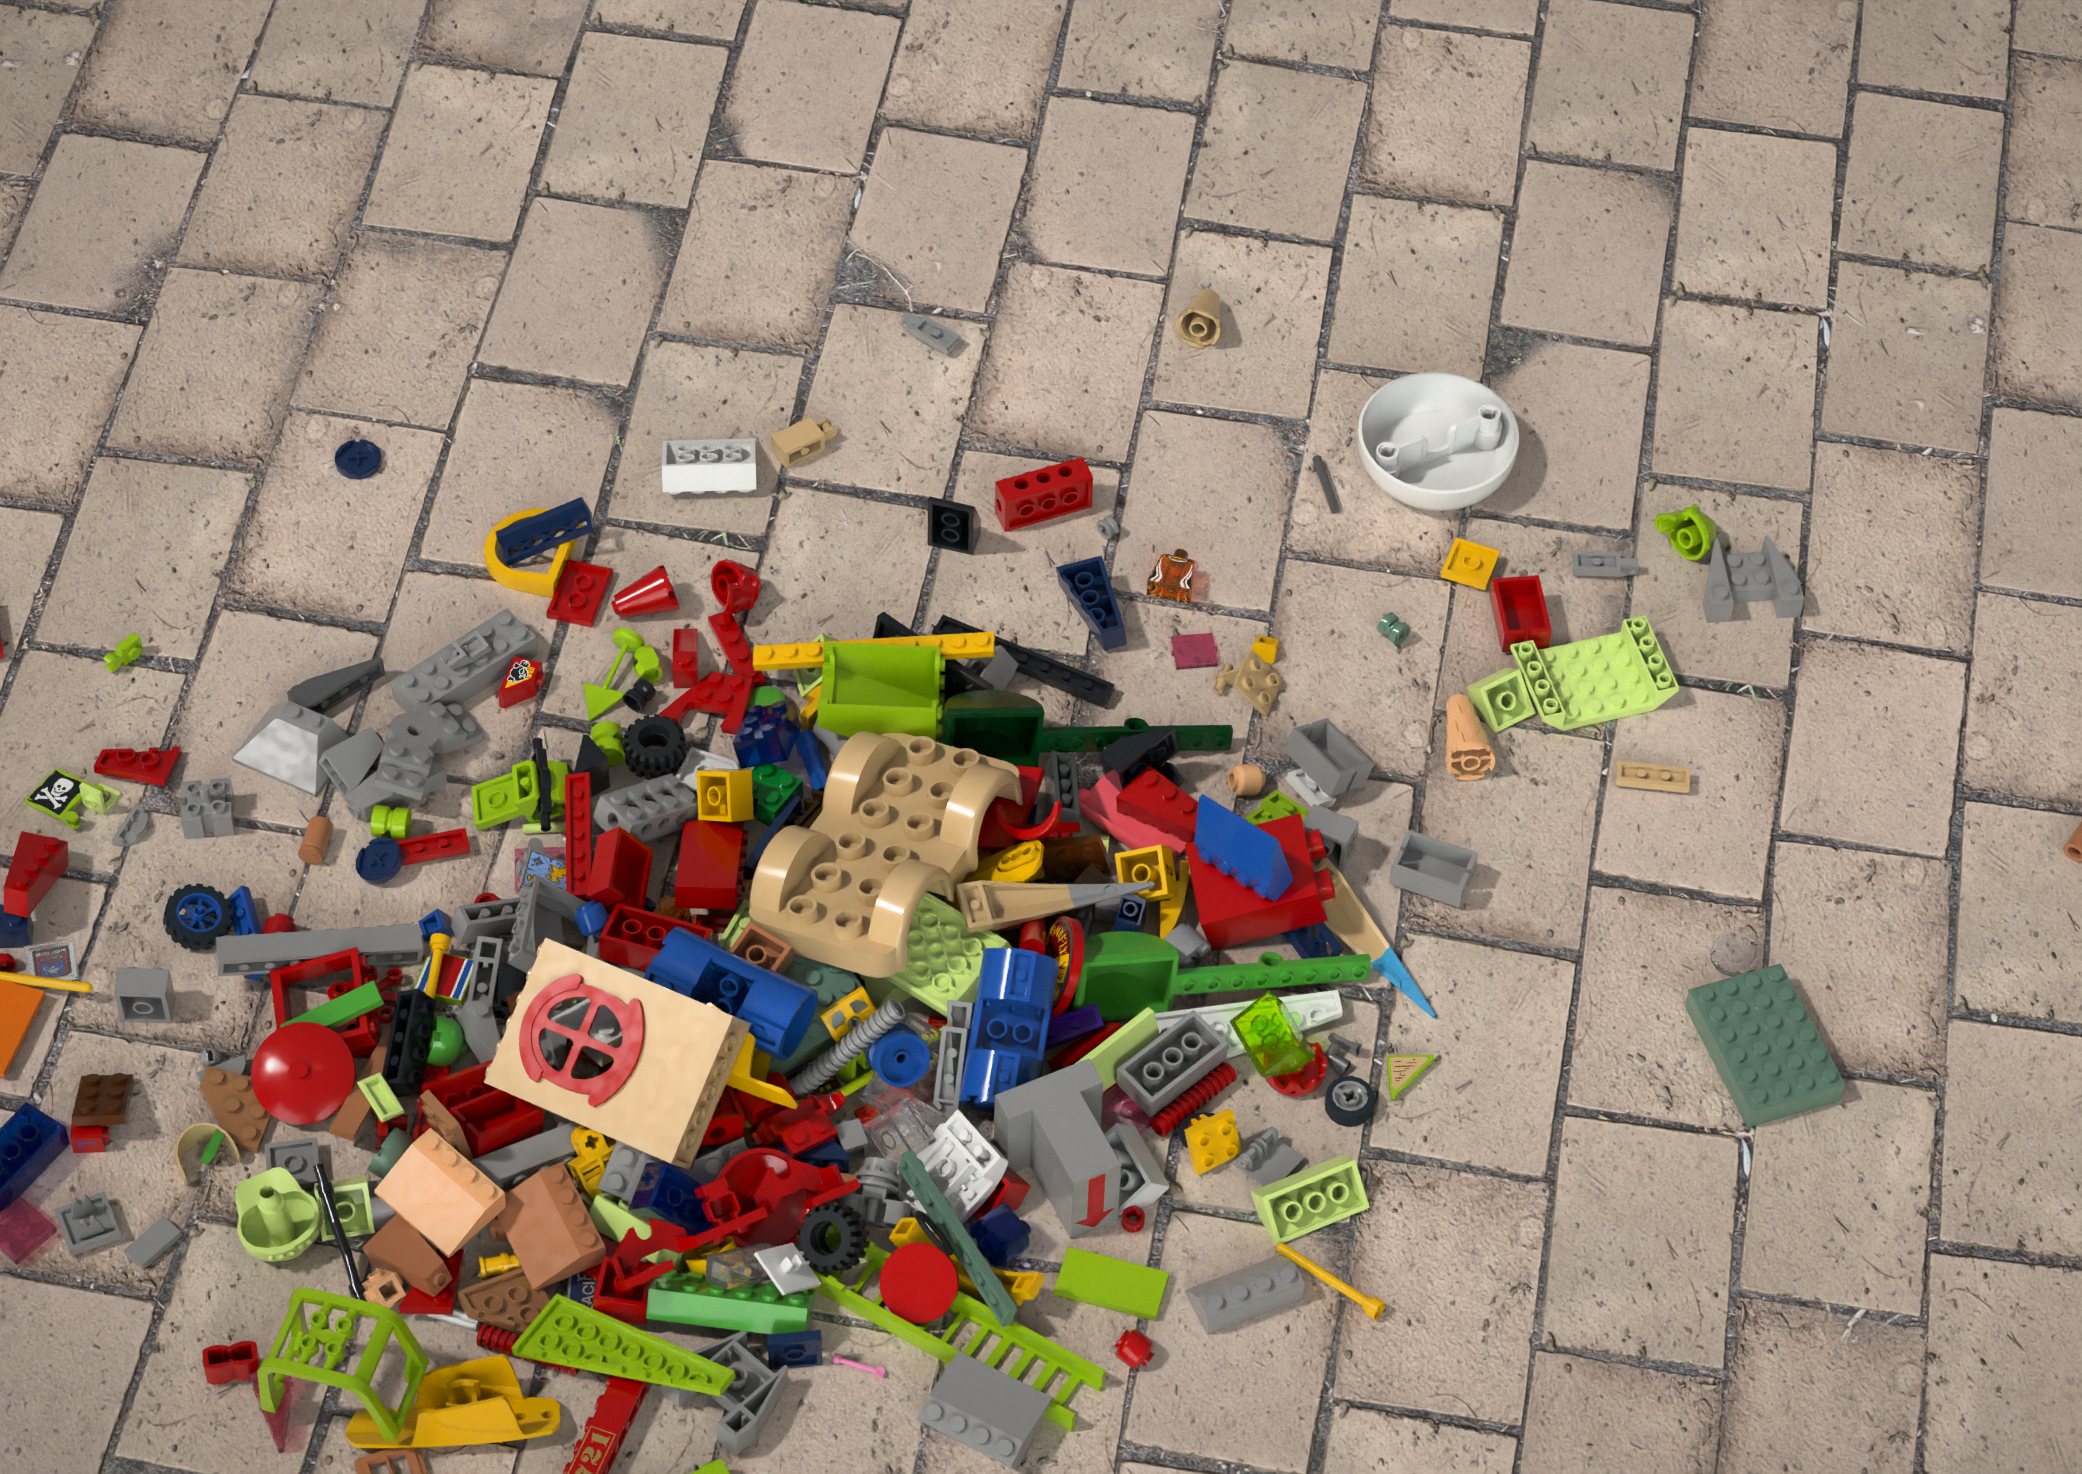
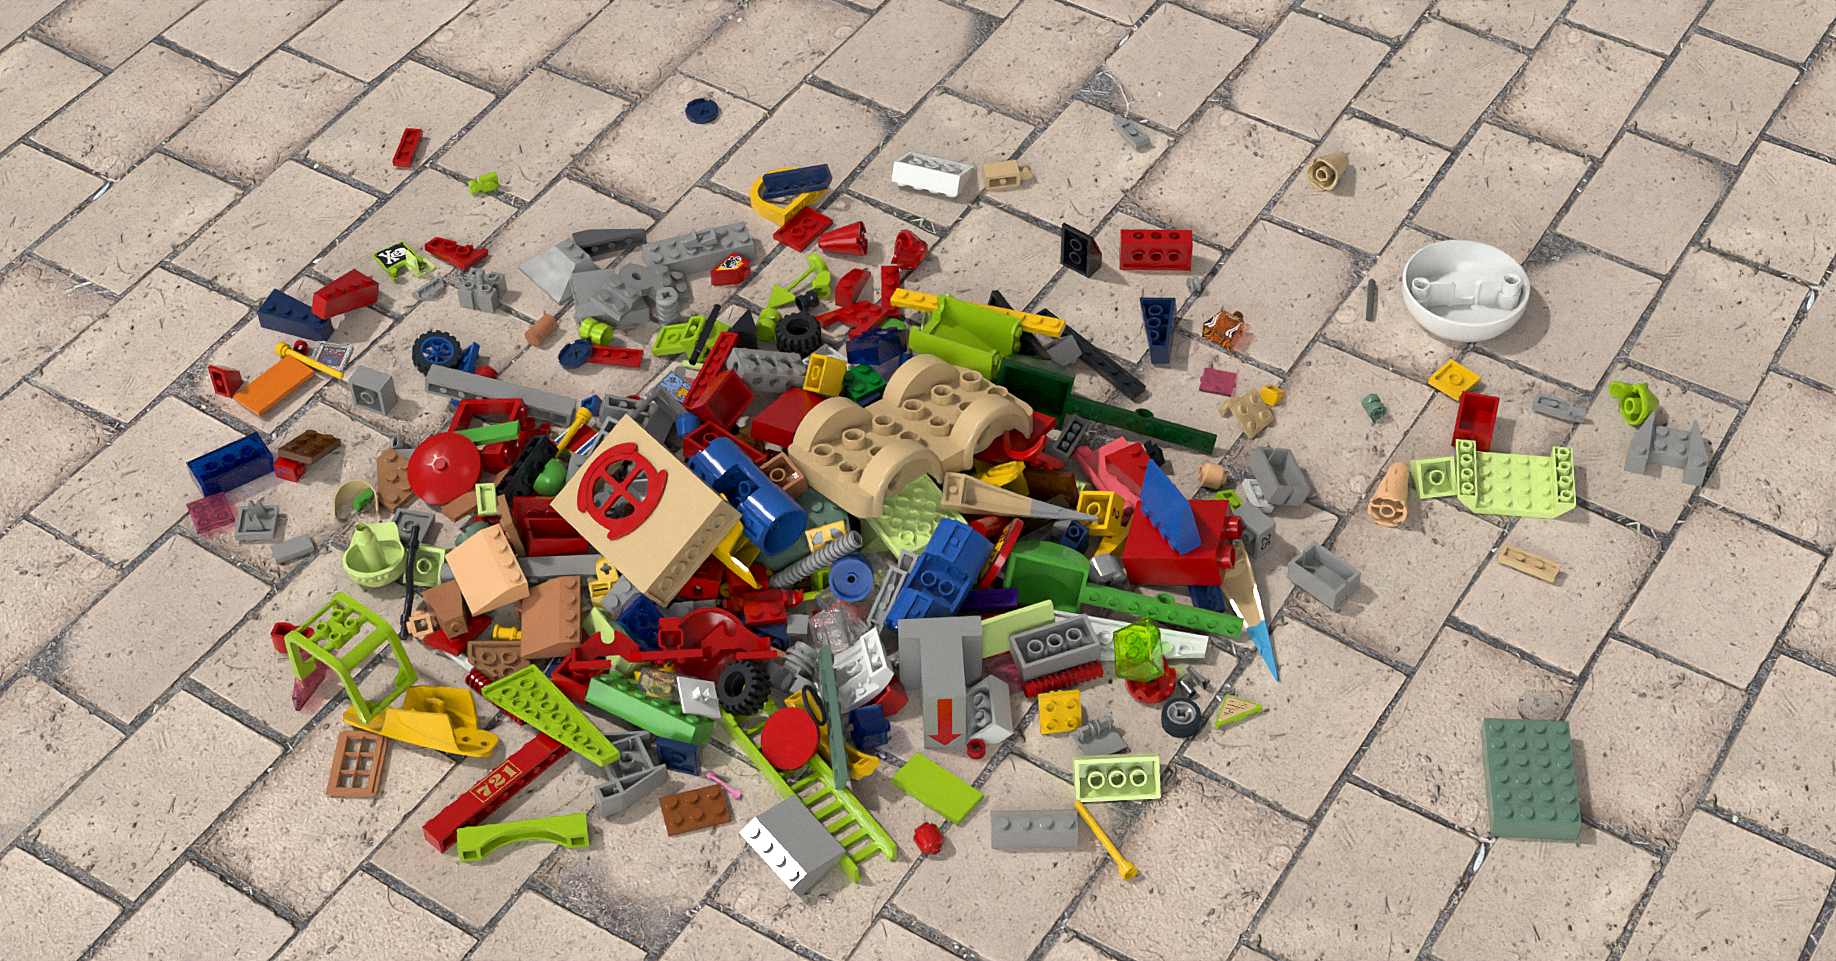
camera: 25 degrees right, 5 degrees down
black slope [1099,725,1179,792] -> none
none -> light grey piece [655,287,680,326]
none -> dark orange plate [659,783,731,837]

